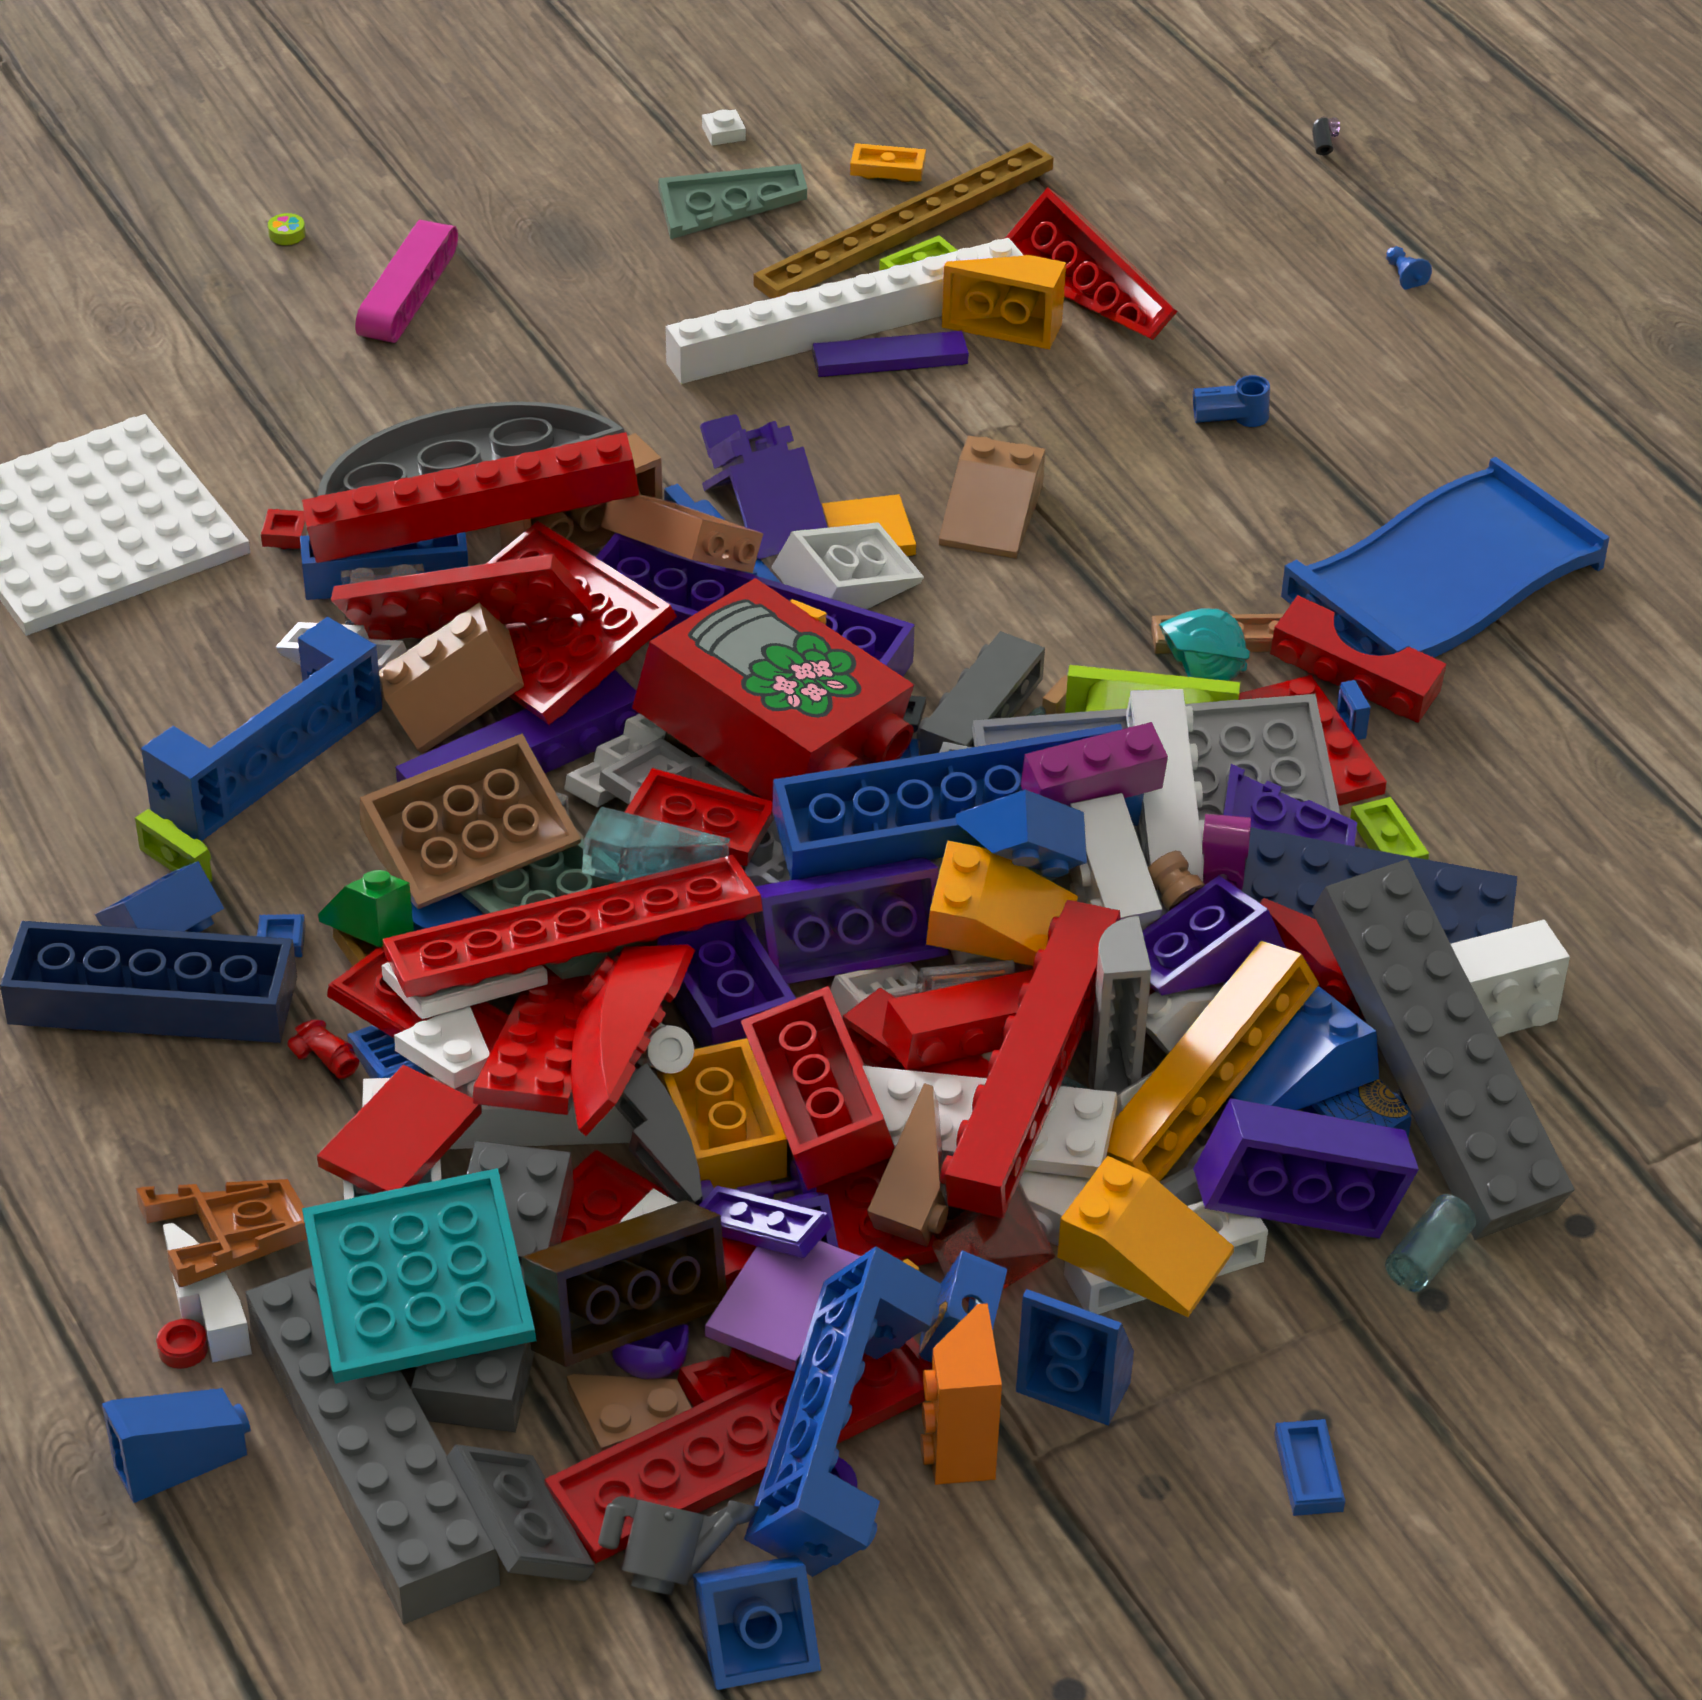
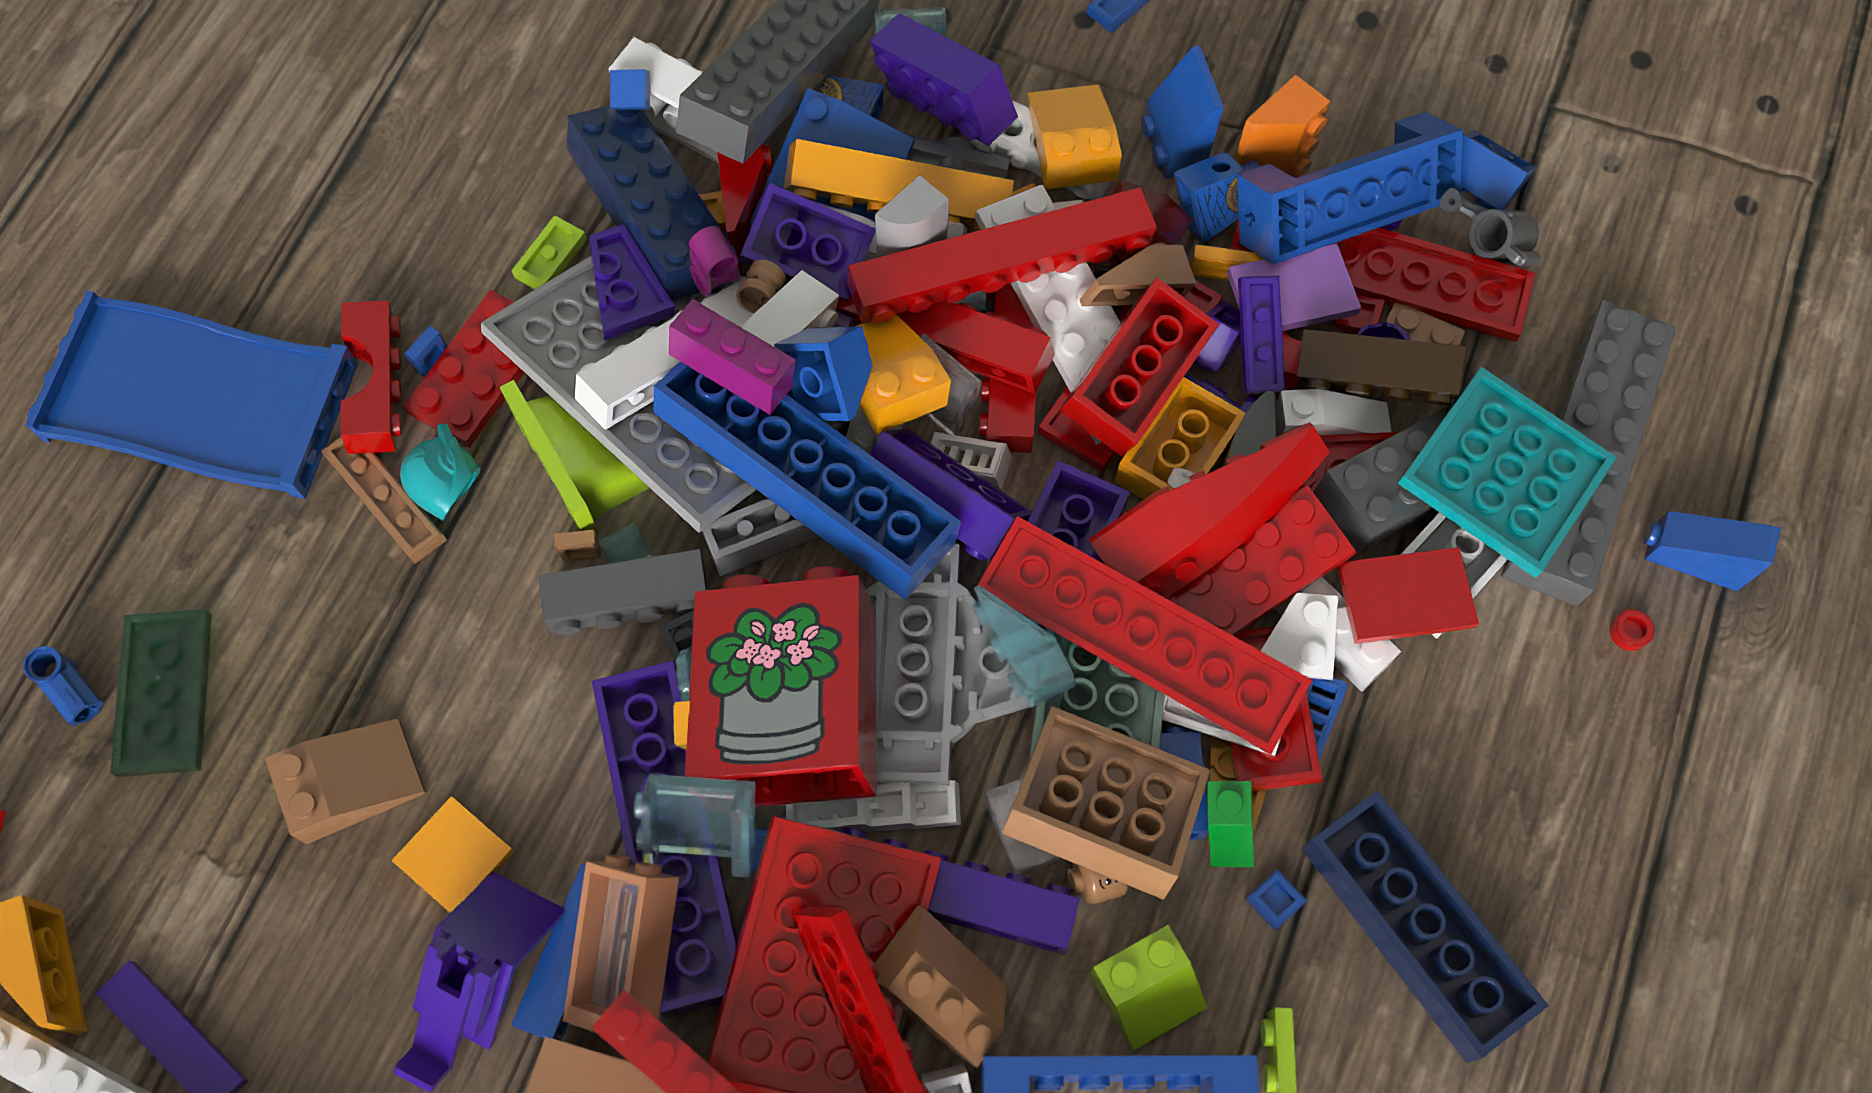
camera: 130 degrees left, 25 degrees up
blue slope [95,861,224,932] -> none
dark orange wing [136,1179,307,1288] -> none
white slope [163,1223,252,1363] -> none
red arm [287,1019,359,1079] -> none
dark grey tile [446,1445,595,1582] -> none
red plate [620,768,774,867] -> none
white slope [771,523,924,609] -> none
none -> clear green plate [110,609,212,777]
none -> blue tile [610,69,650,110]
none -> clear light blue panel [634,774,756,877]
none -> lime slope [1089,925,1207,1052]

